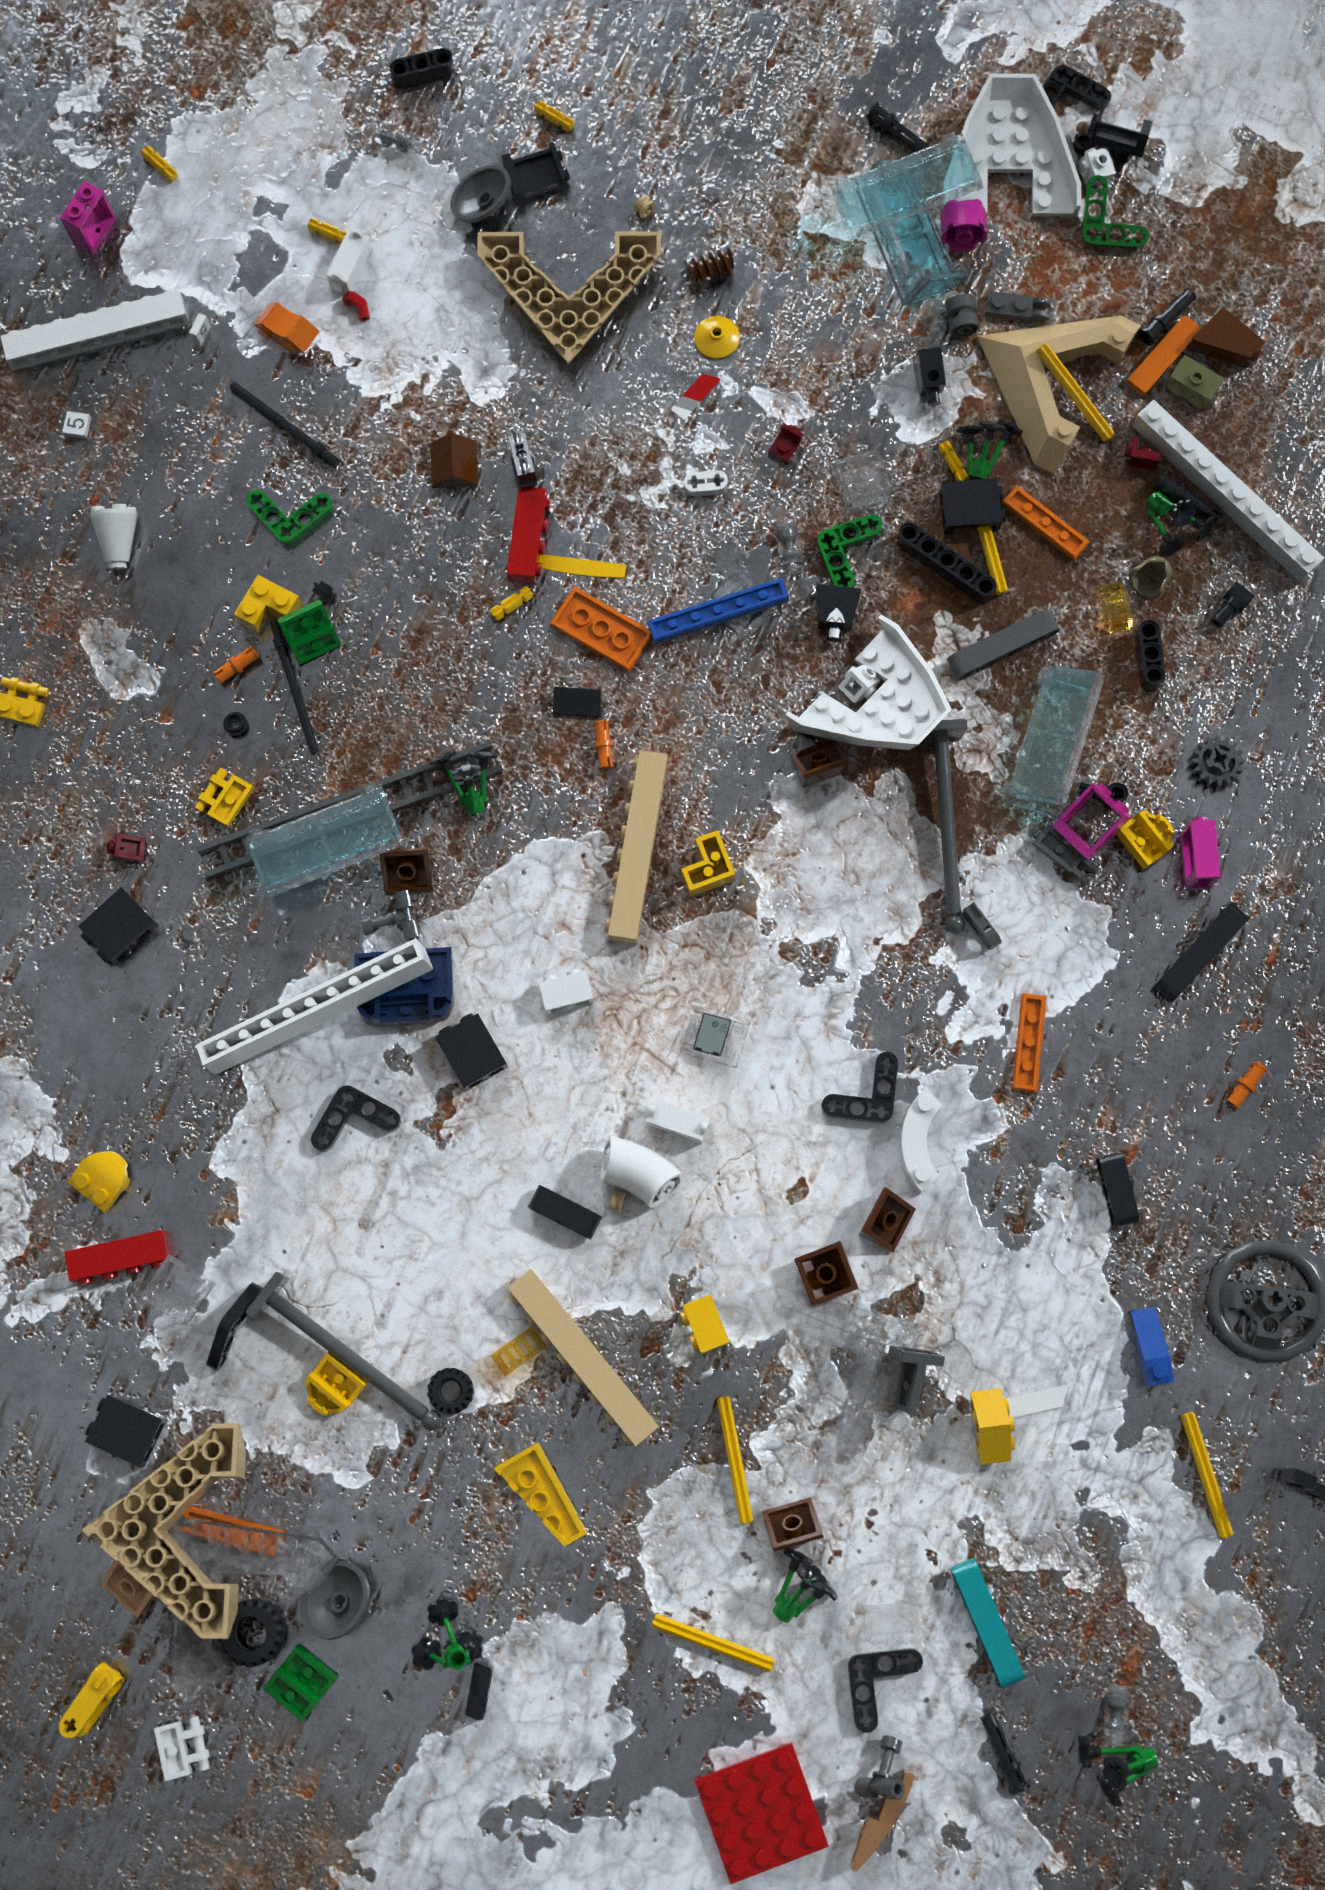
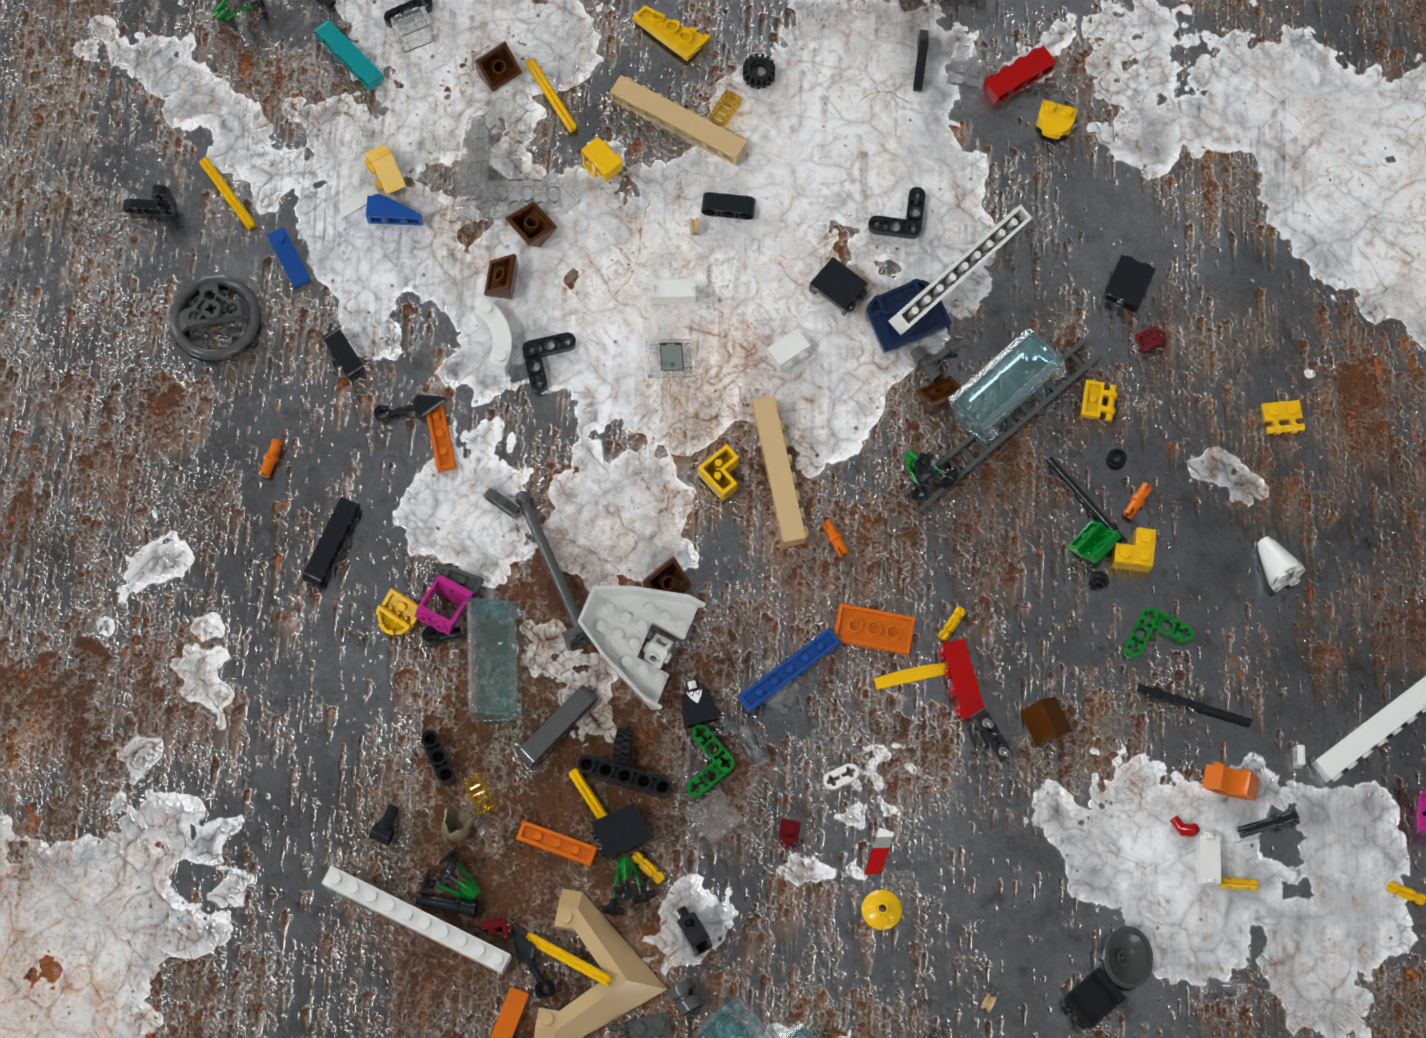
camera: 155 degrees right, 5 degrees down
white tile [62,411,91,439] -> none
dark grey piece [246,1272,442,1431] -> none
yellow slope [305,1352,368,1415] -> none
tan wedge [477,232,661,364] -> none
black slope [553,687,602,717] -> none
white brick [600,1136,684,1208] -> none
reddish brown piece [684,247,734,287] -> none
plant [773,1548,838,1623] -> none
dark grey bracket [888,1345,945,1415] -> none
olive brick [1166,355,1225,410] -> none
dark pink window [1181,817,1221,889] -> none
dark grey gear [1190,735,1245,789] -> none
none -> blue slope [366,194,424,226]
none -> black piece [374,393,446,423]
none -> black piece [511,927,555,999]
none -> black tyre [612,728,634,765]
none -> black pin [1237,807,1300,839]

